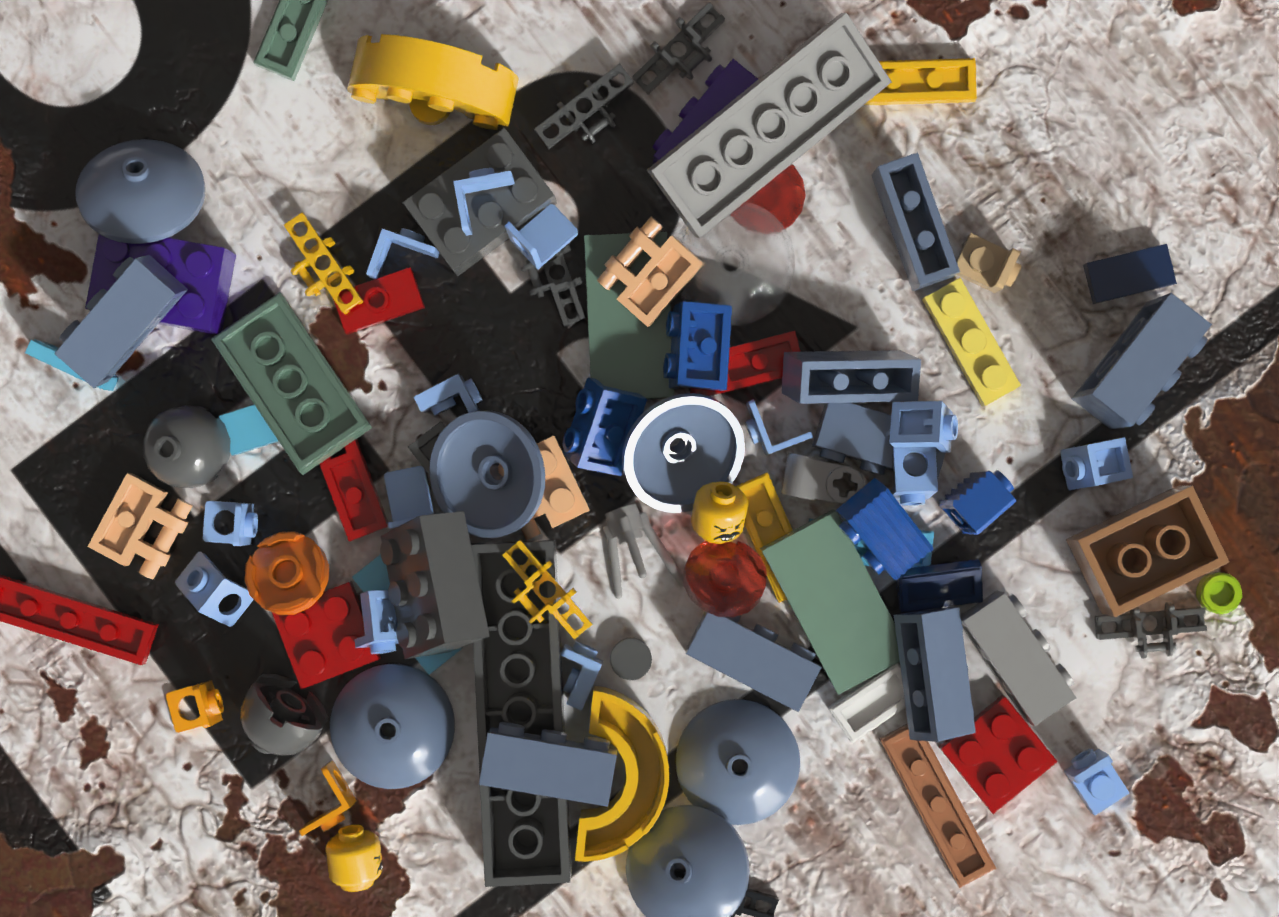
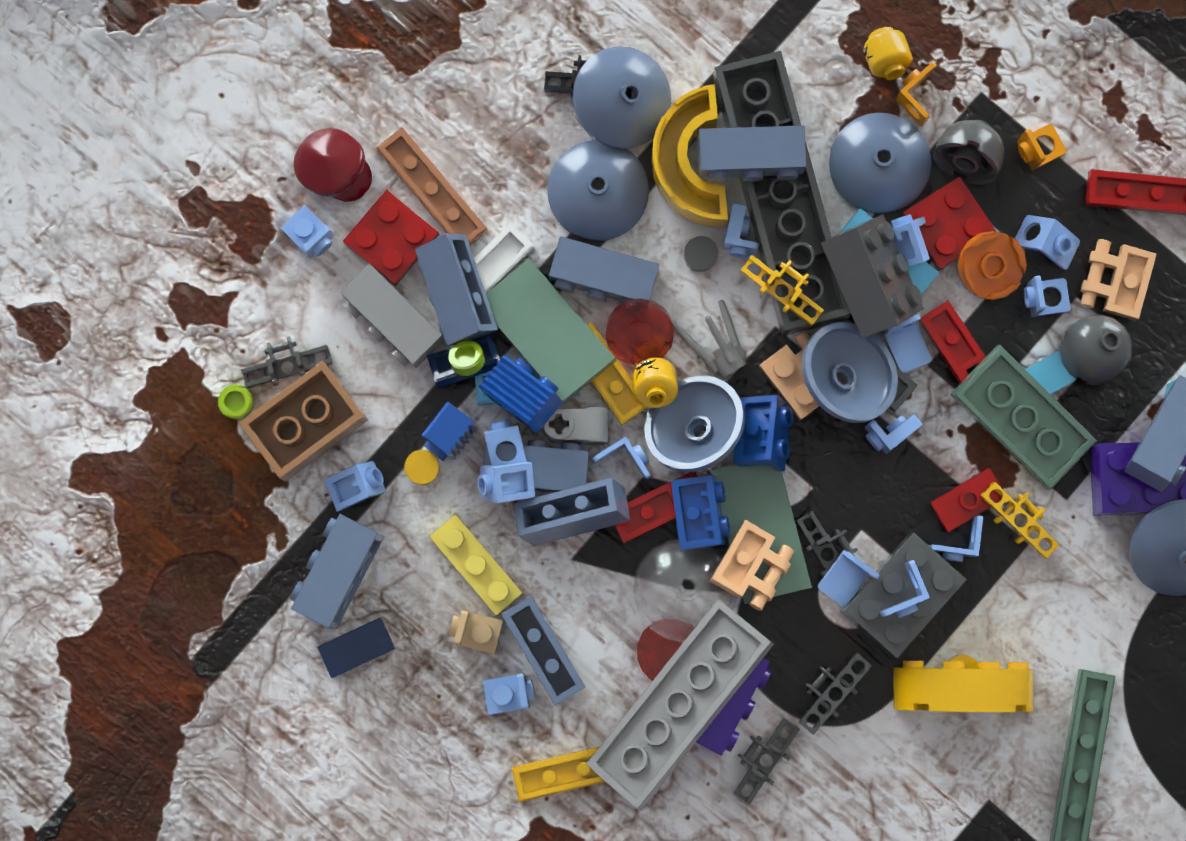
camera: 175 degrees right, 5 degrees down
none -> dark red piece [293,128,372,202]
none -> yellow tile [404,450,440,485]
none -> lime tile [449,340,485,376]
none -> light blue bracket [483,673,535,715]

